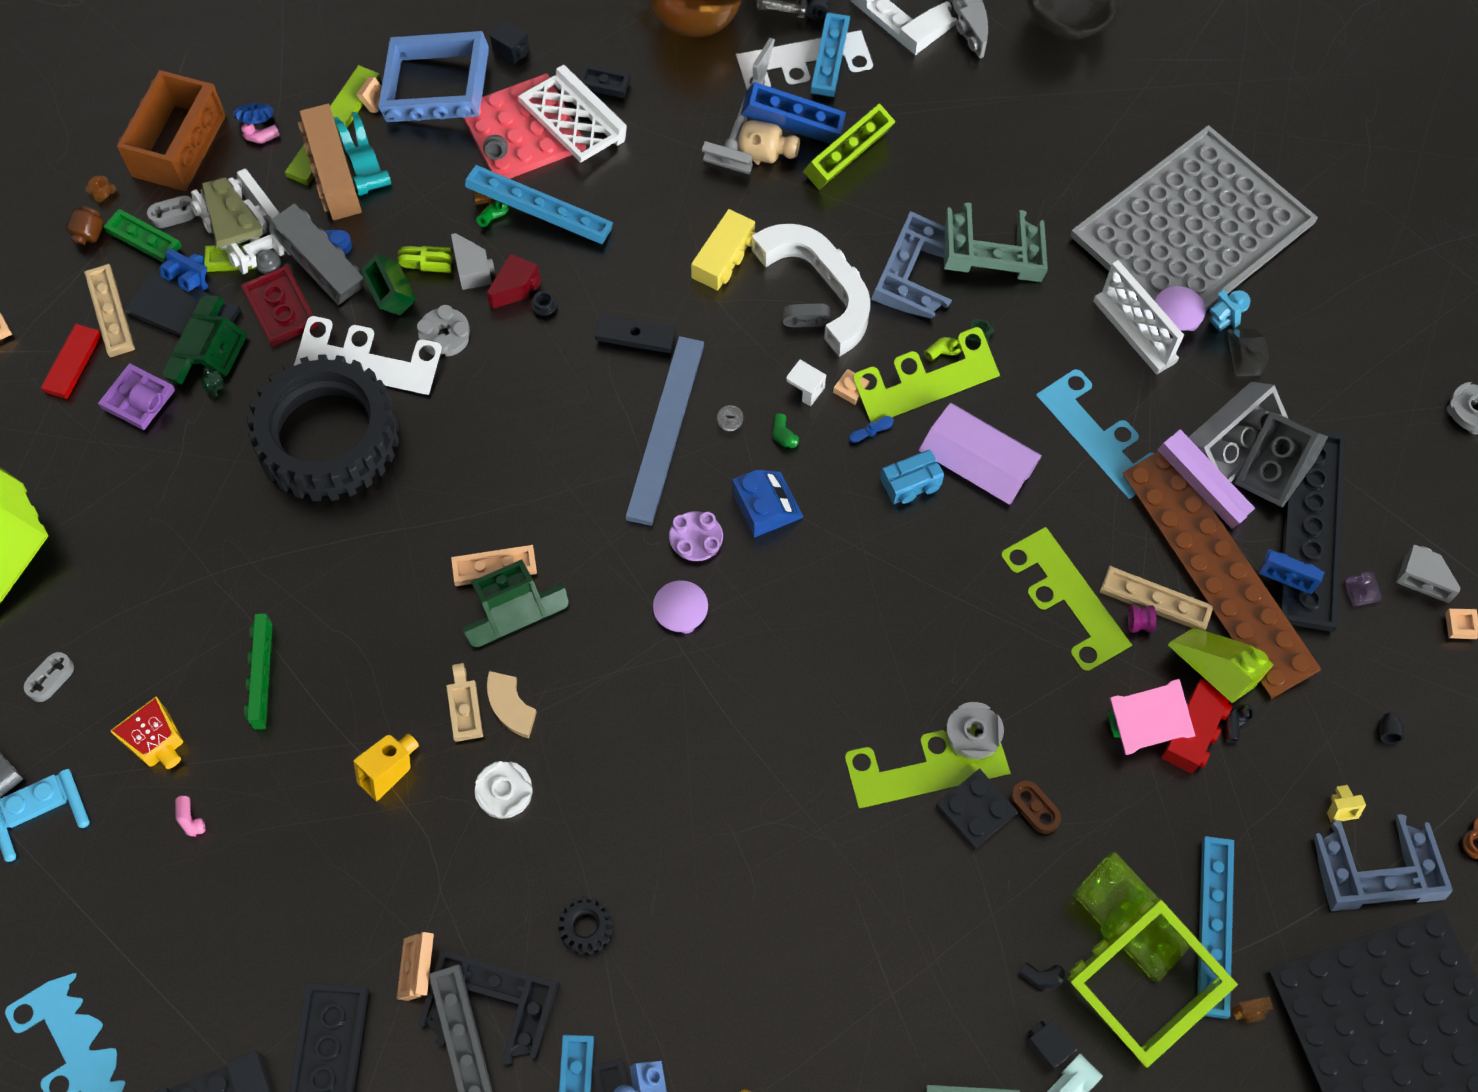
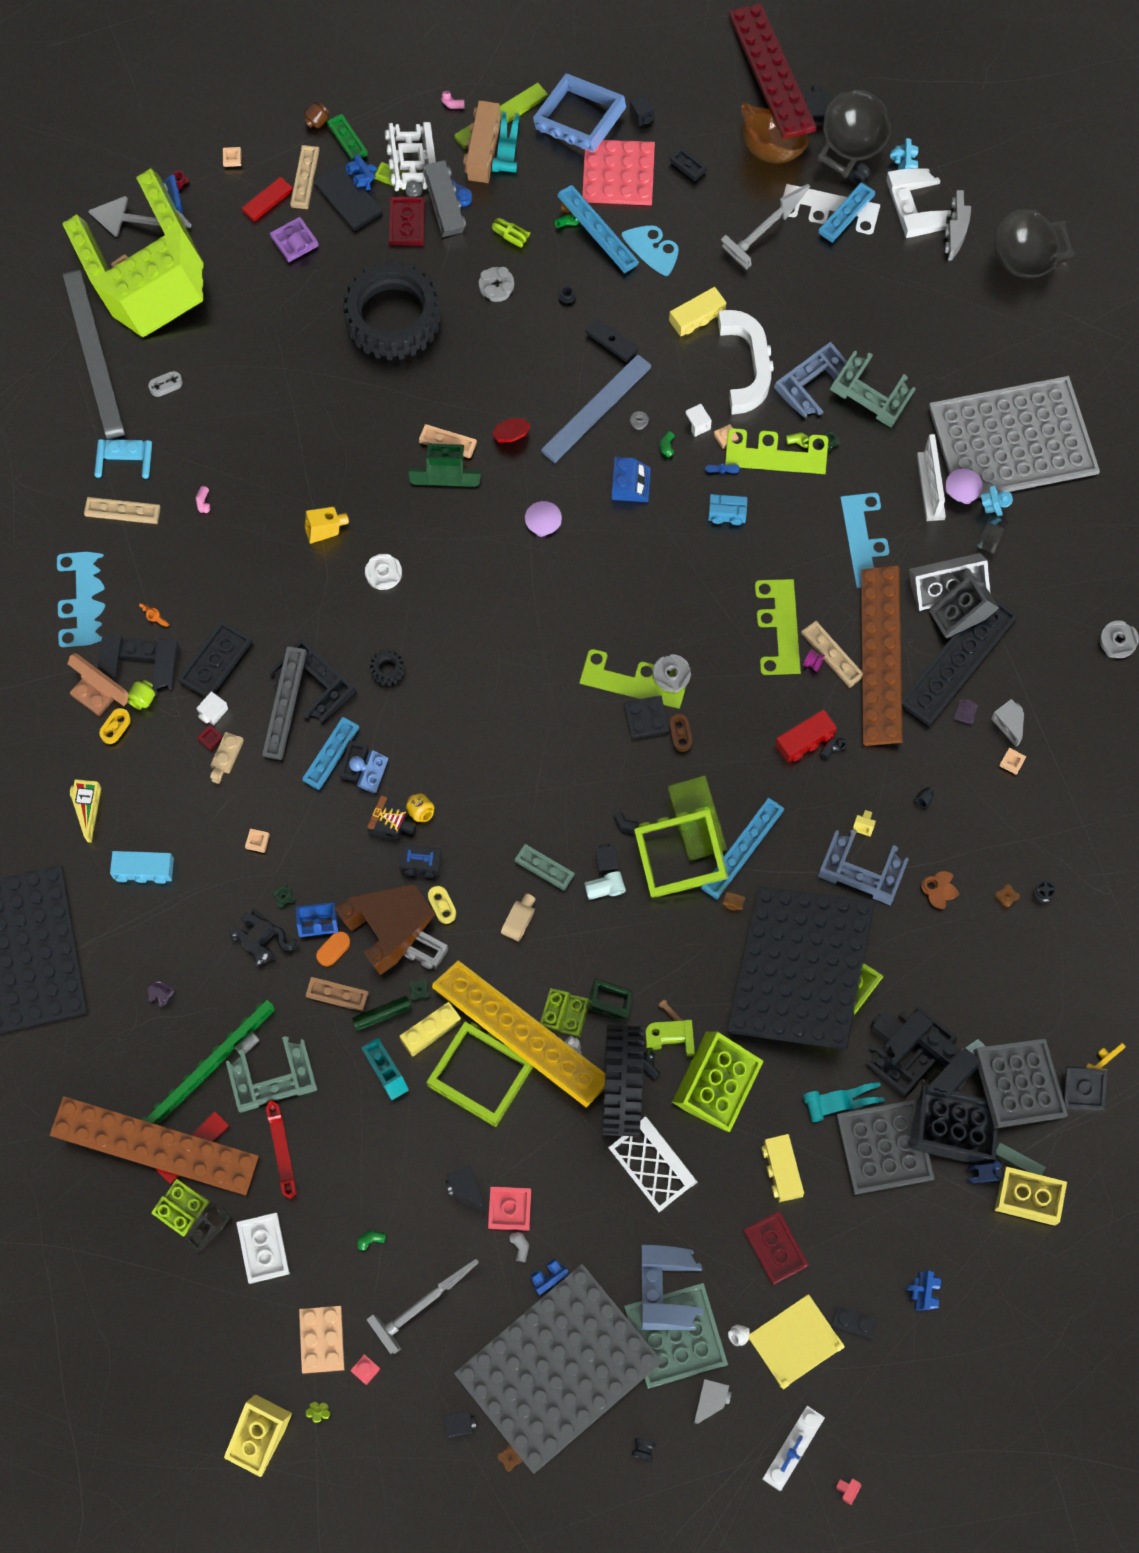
camera: 30 degrees right, 5 degrees up
clear orange plate [86,176,116,202] -> none
torso [110,697,183,769] -> none
dark orange hose [117,70,226,191] -> none
light grey beam [147,196,196,228] -> none
dark green plate [163,295,248,385] -> none
clear green plate [200,367,224,398] -> none
olive wing [202,177,263,249] -> none
blue gear [233,103,273,124] -> none
green plate [244,614,272,730] -> none
white piece [294,316,442,395] -> none
light nougat plate [356,77,382,113] -> none
dark green piece [360,254,417,315] -> none
light nougat plate [397,932,434,1001] -> none
tan plate [446,663,483,742] -> none
light grey slope [451,233,495,290] -> none
dark grey plate [483,134,508,160] -> none
dark red slope [487,254,541,308] -> none
tan tile [487,671,537,738] -> none
white fence [518,65,627,163] -> none
lavender dish [669,511,723,561] -> none
tan piece [738,120,800,165] -> none
blue brick [741,82,846,144] -> none
dark grey beam [782,303,831,327] -> none
lime brick [803,103,895,190] -> none
lavender slope [919,403,1042,505] -> none
bright pink piece [1107,679,1195,755] -> none
lavender slope [1157,429,1255,529] -> none
lime slope [1168,628,1274,703] -> none
blue bracket [1259,549,1324,594] -> none
none -> tan tile [84,497,161,524]
none -> orange piece [139,603,170,627]
none -> red piece [492,418,530,442]
none -> medium azure piece [622,225,679,276]

